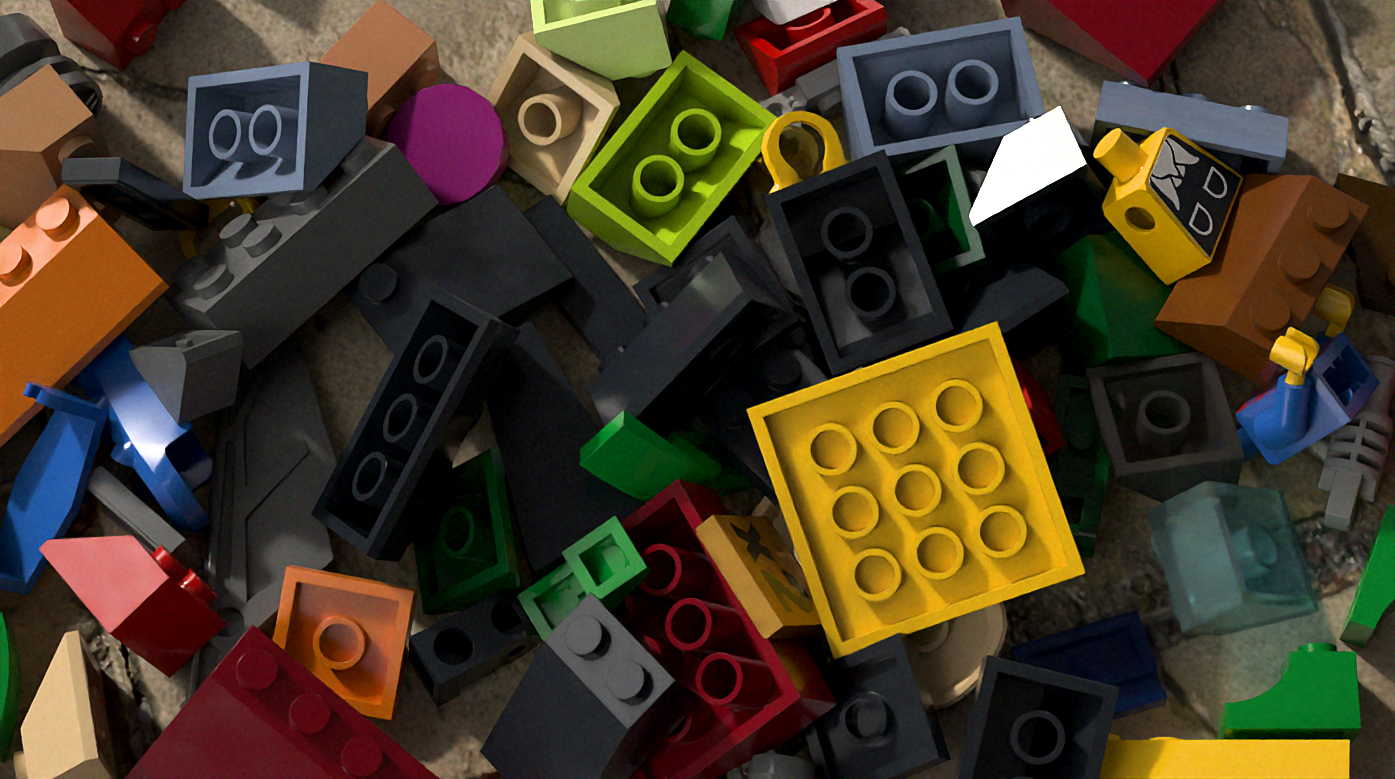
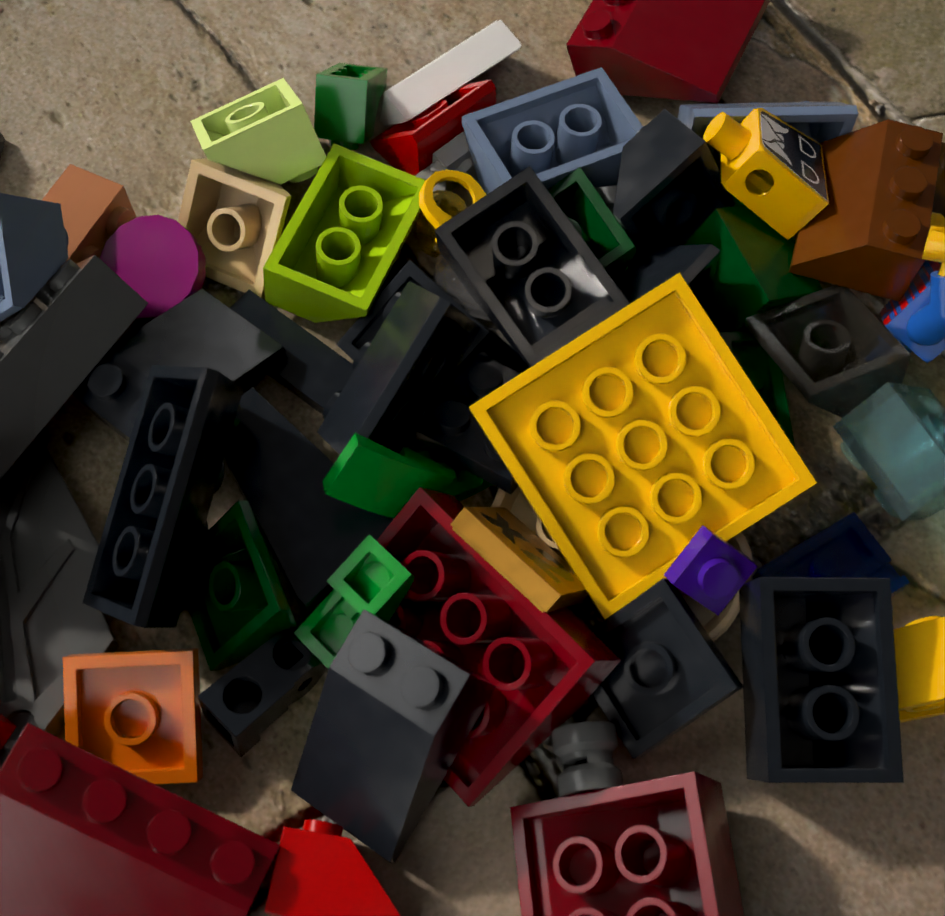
camera: 15 degrees left, 5 degrees down
none -> dark purple plate [664,525,758,616]

